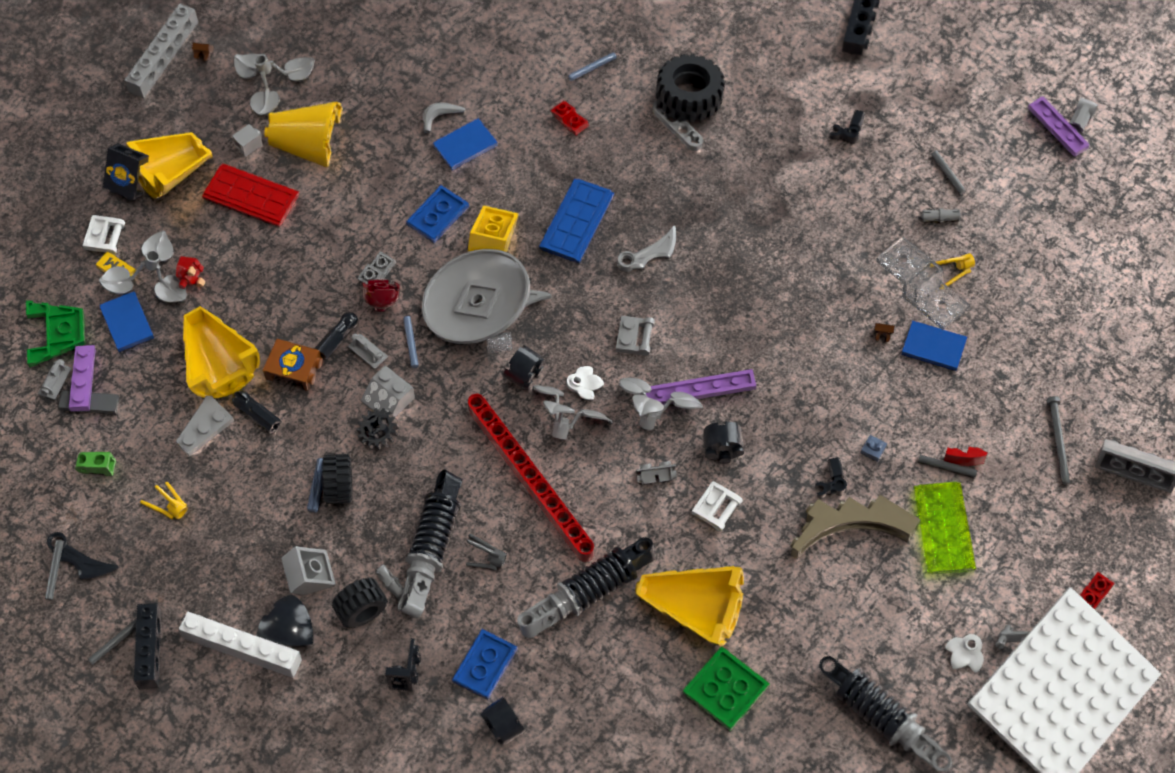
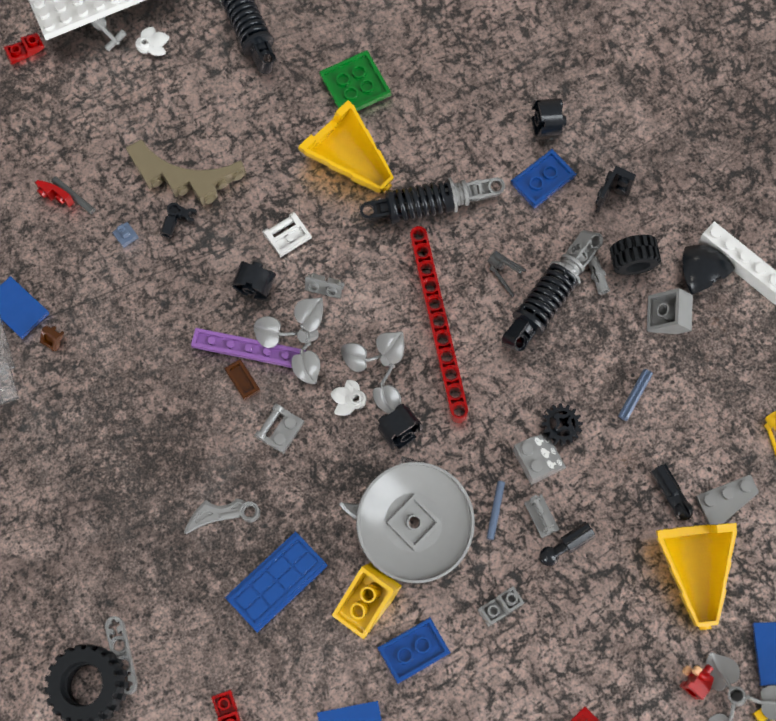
camera: 155 degrees left, 10 degrees up
dark orange panel [263,339,323,391] -> none
black tyre [322,454,352,504] -> none
dark red cylinder [363,279,400,312] -> none
clear neon green piece [913,482,976,575] -> none
none -> reddish brown tile [224,359,260,401]

